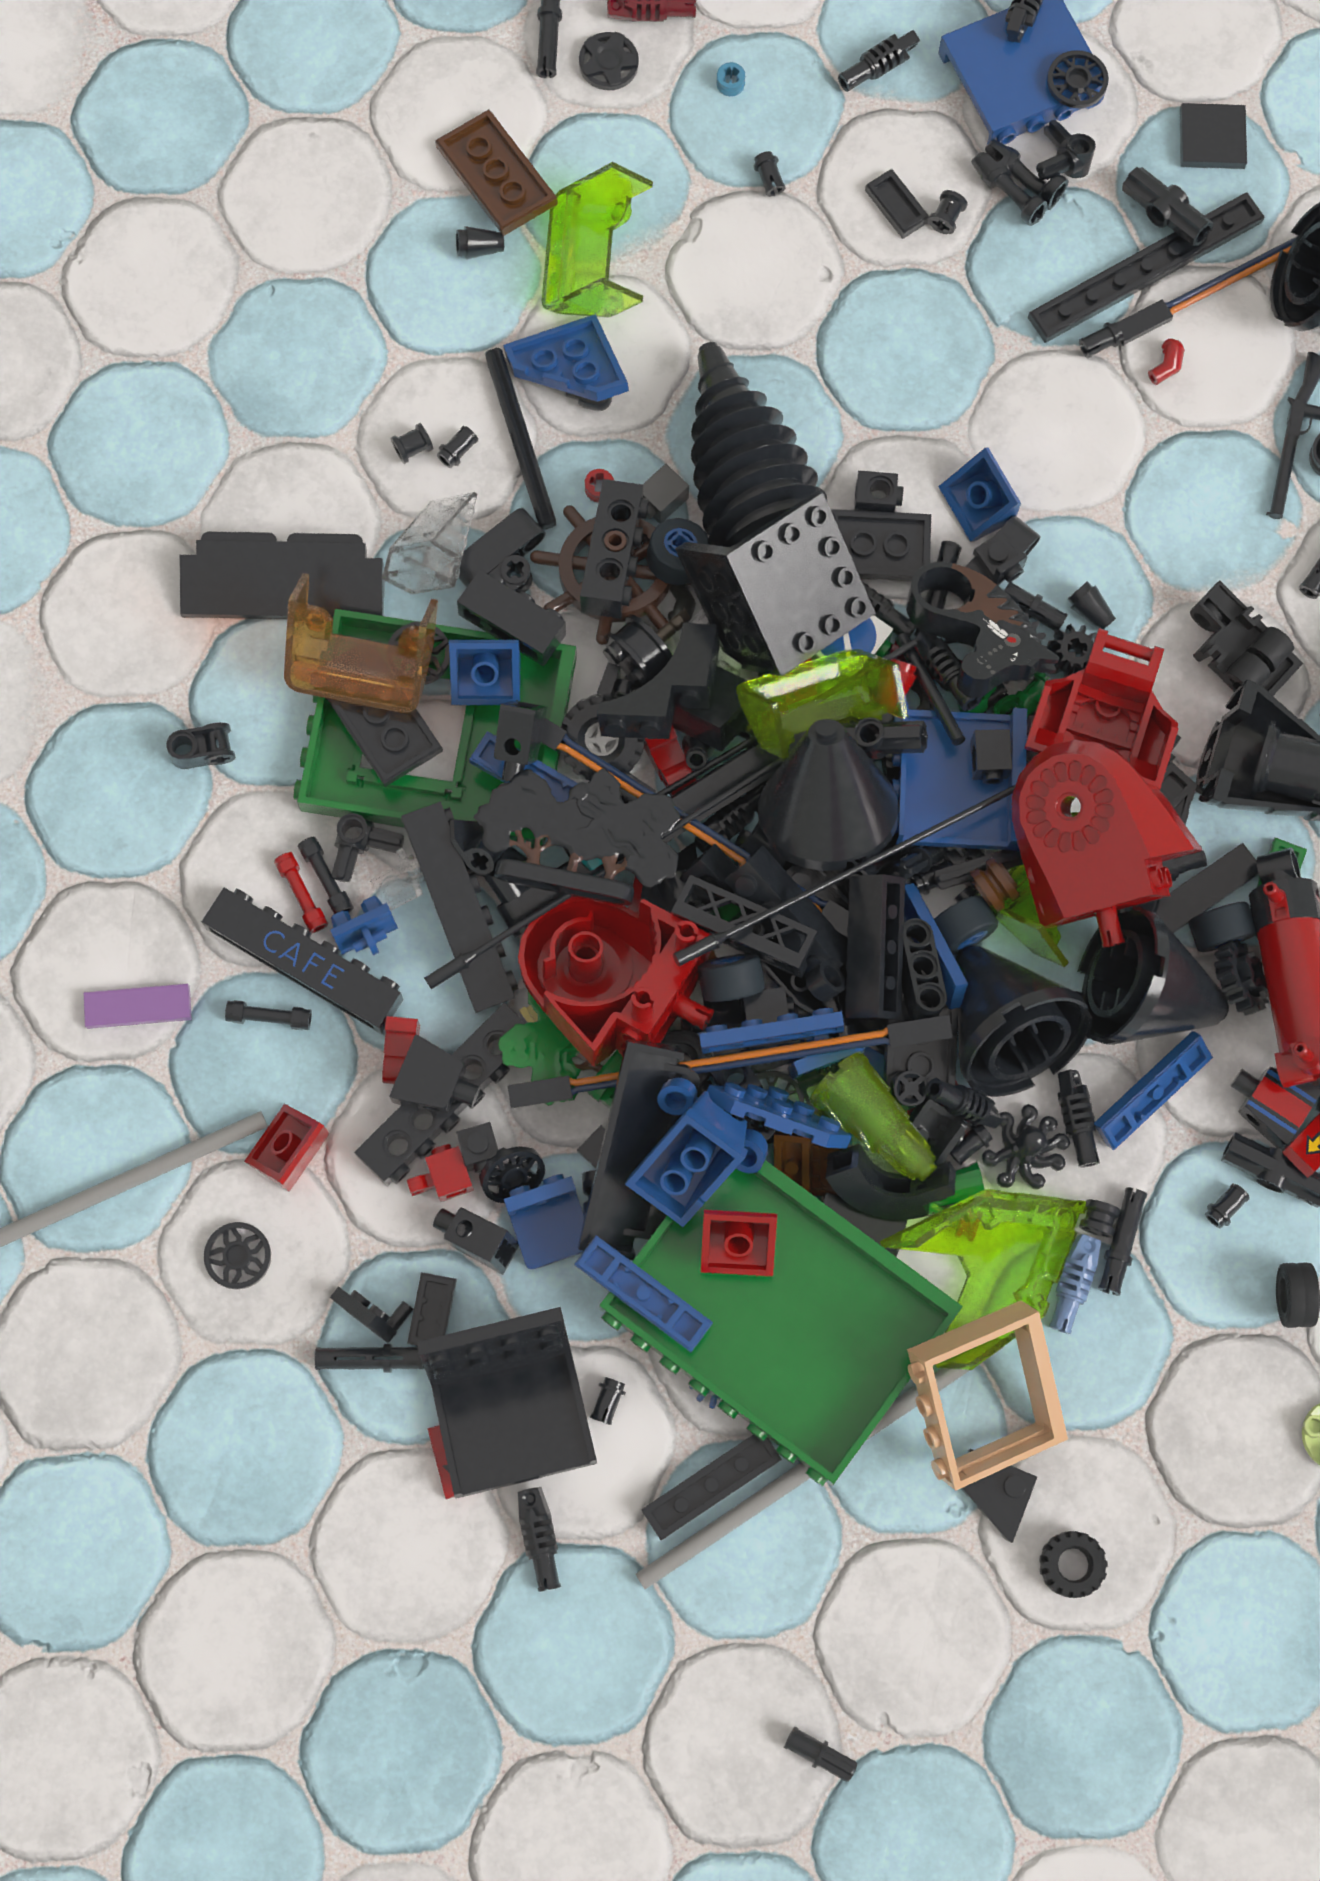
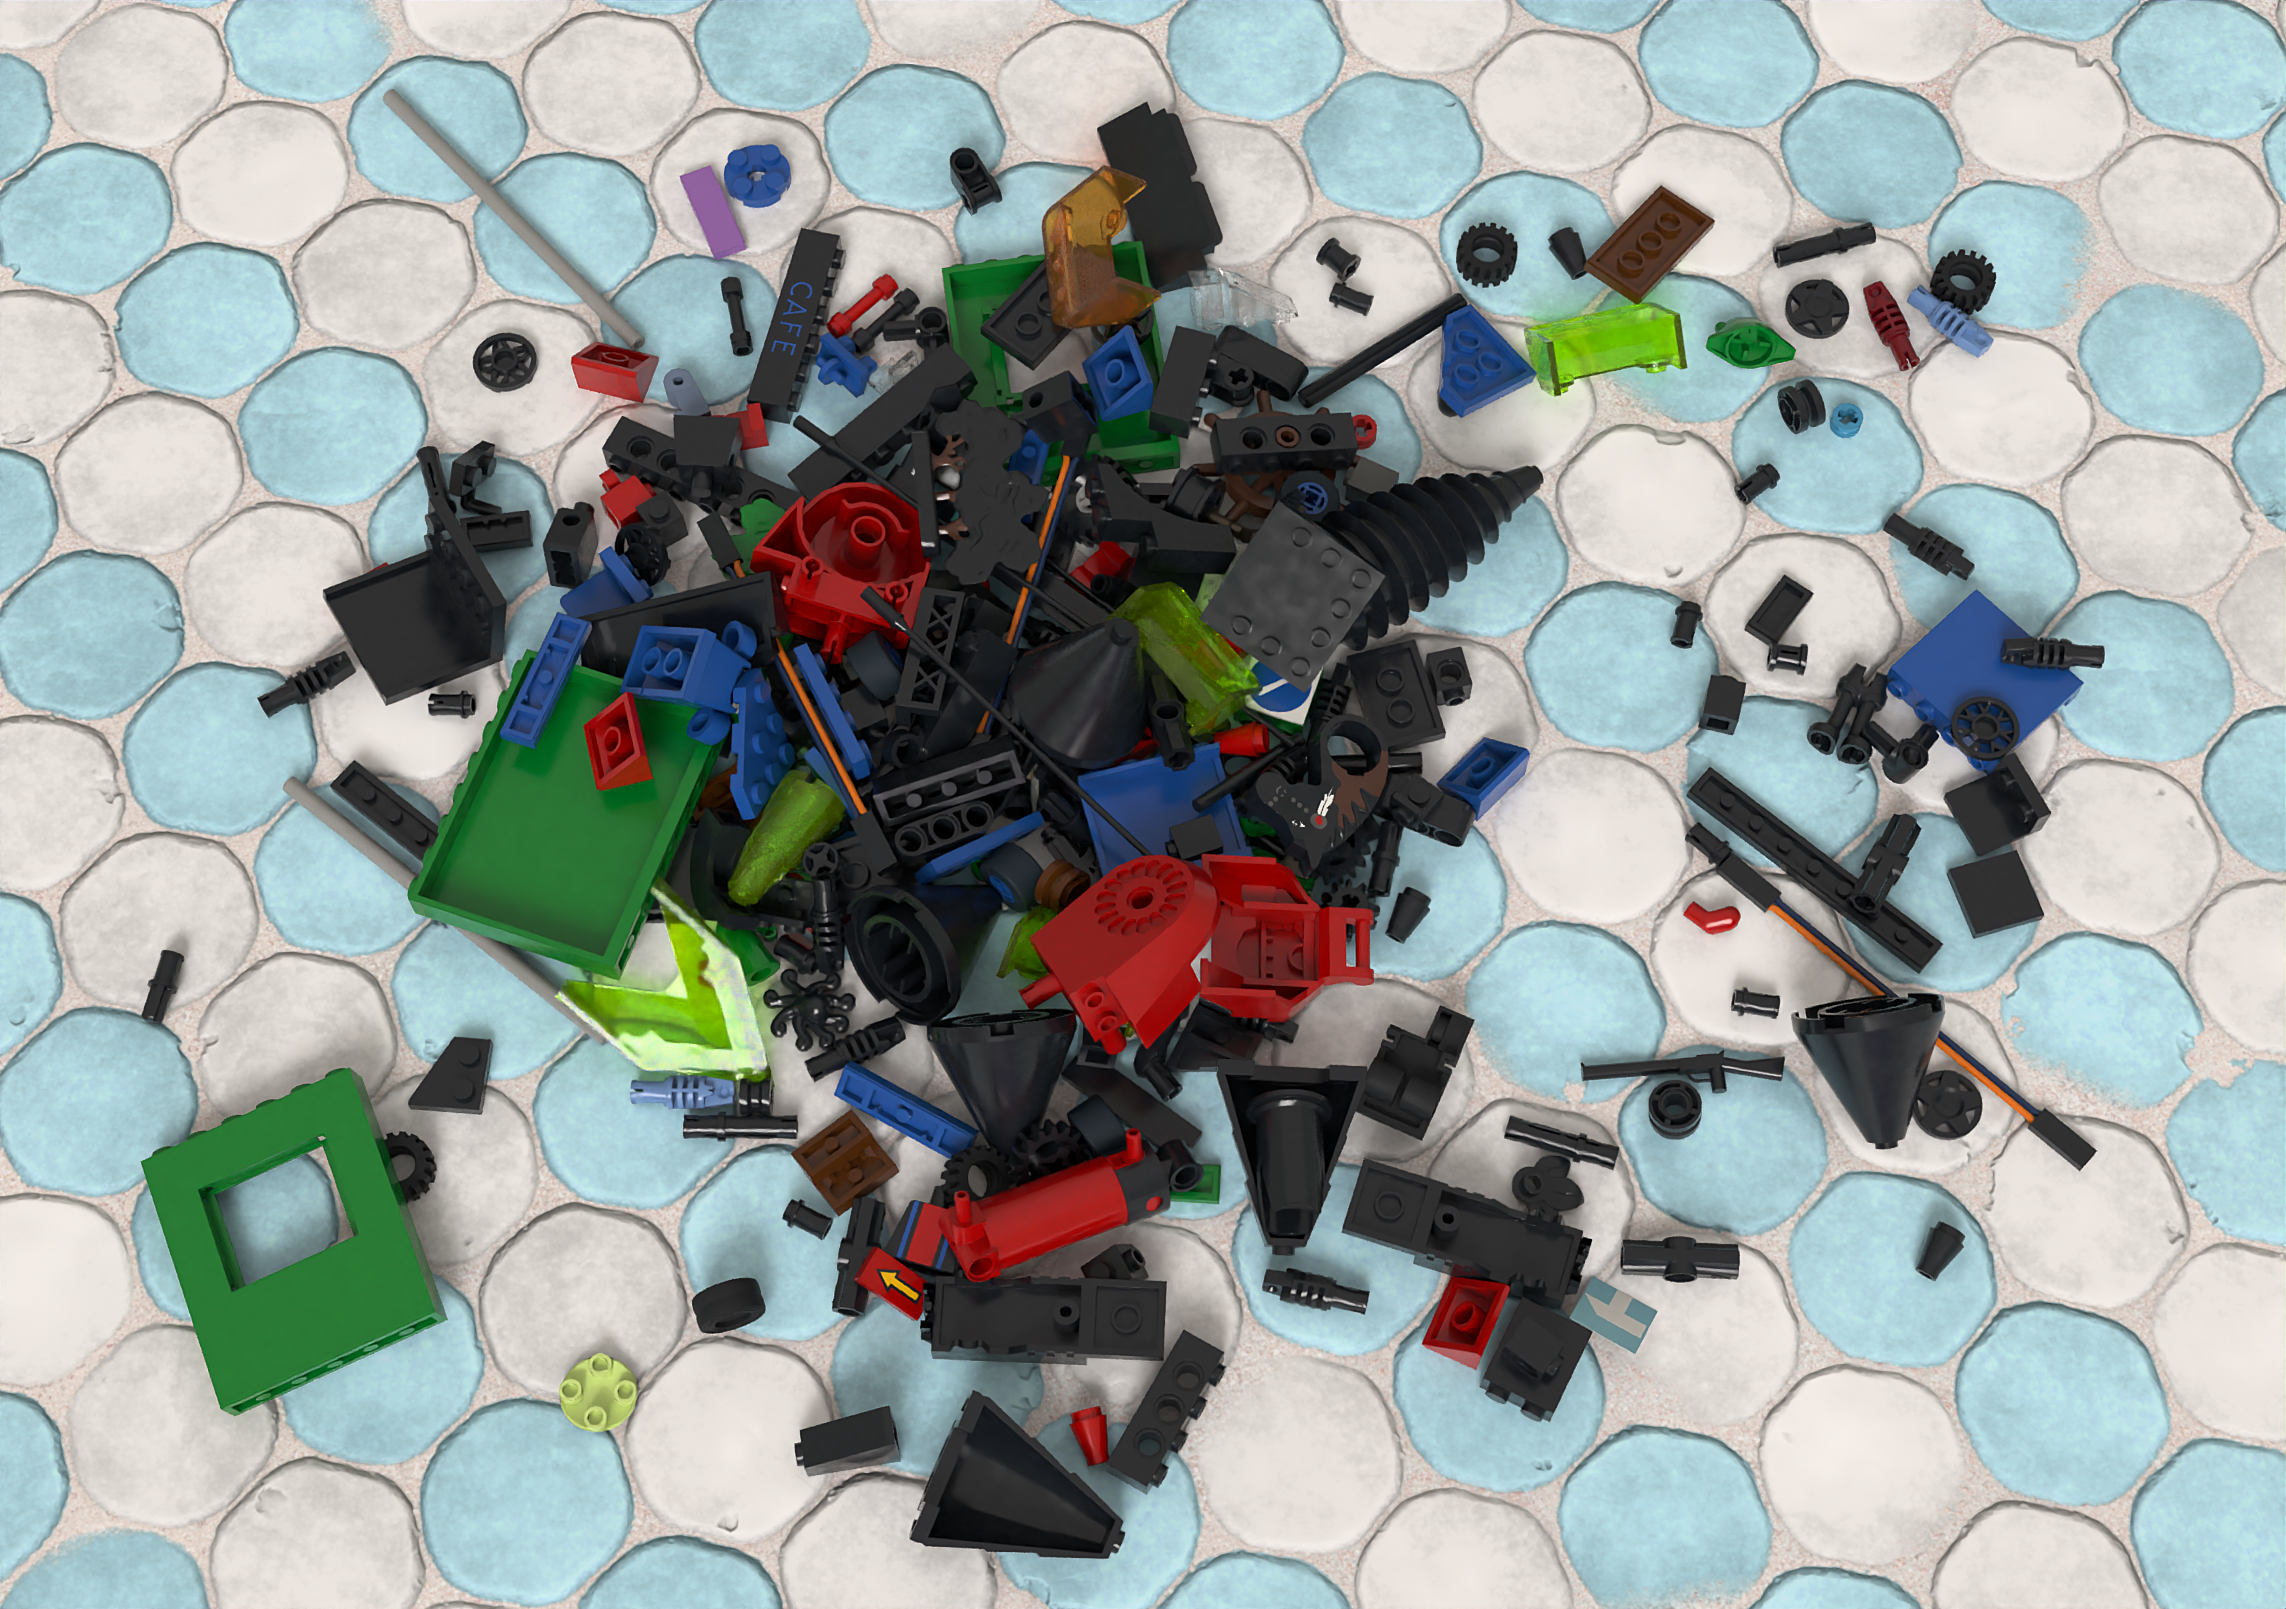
camera: 75 degrees right, 10 degrees down
light nougat window [907,1300,1068,1491] -> none
none -> green panel [140,1067,448,1416]
none -> sand blue leg [663,368,712,416]
none -> blue plate [724,144,791,208]
none -> reddish brown slope [791,1109,899,1217]
none -> black tyre [940,1145,1014,1206]
none -> black tyre [1456,222,1518,288]
none -> black pin [1670,601,1703,649]
none -> black brick [1698,675,1746,735]
none -> green hat [1706,317,1796,369]
none -> black pin [1731,987,1780,1019]
none -> black wheel [1777,379,1826,434]
none -> black bracket [1943,752,2051,856]

